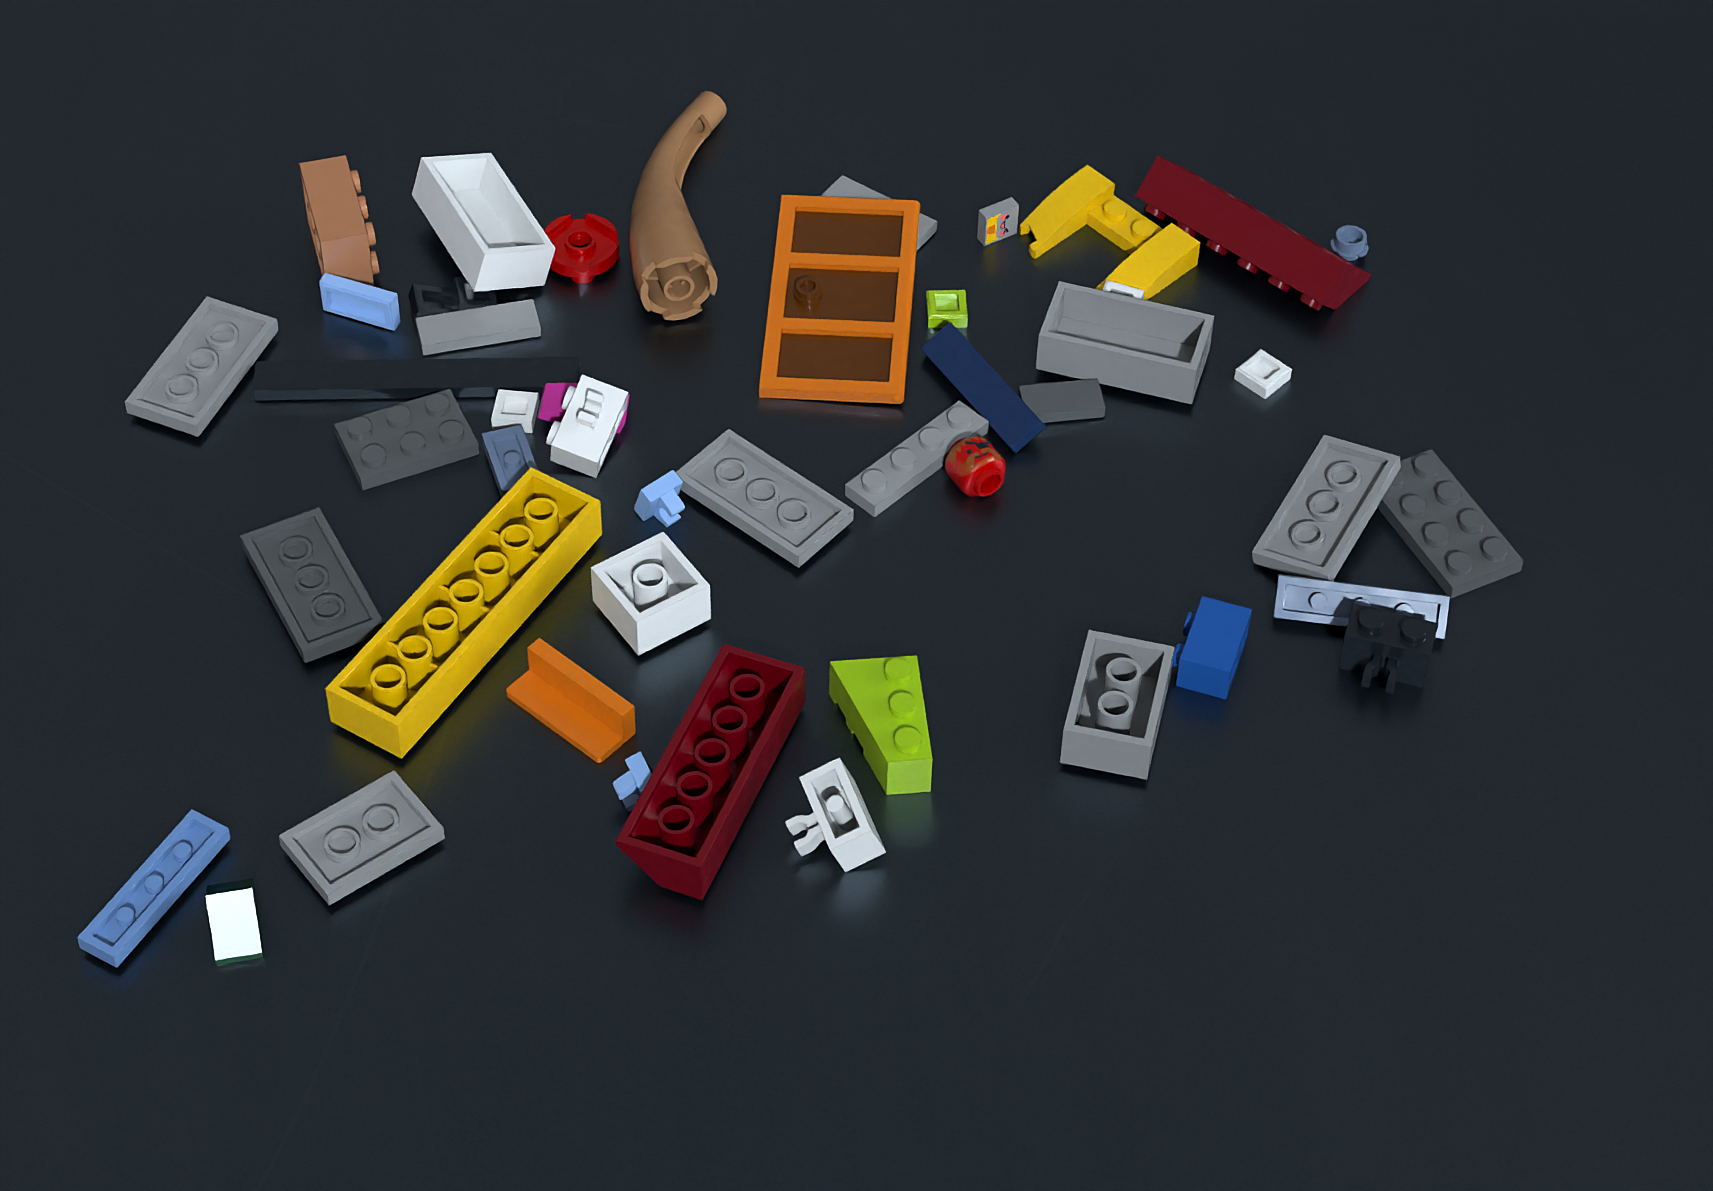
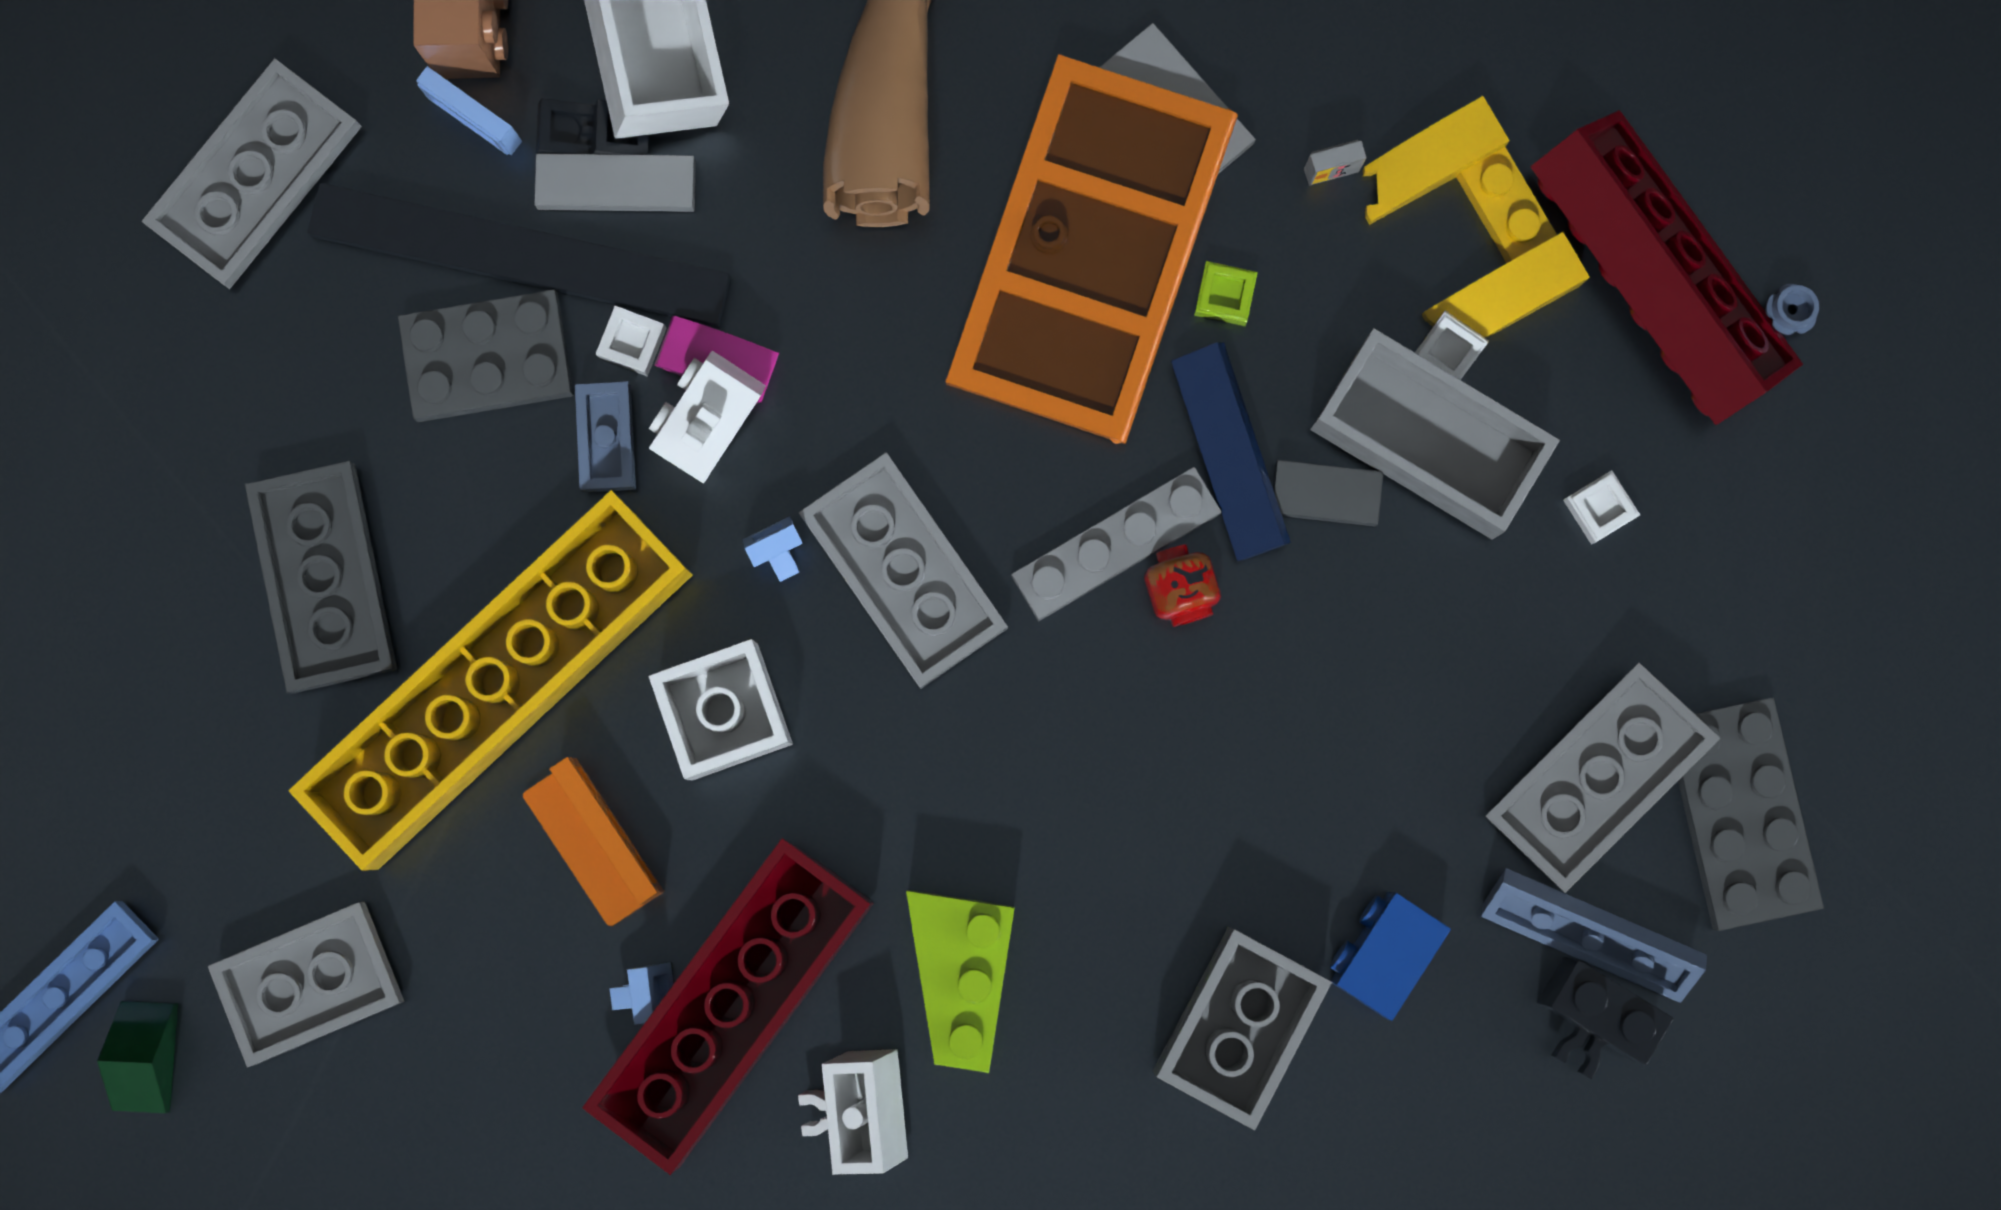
camera: 15 degrees right, 35 degrees up
red plate [544,213,620,284] -> none

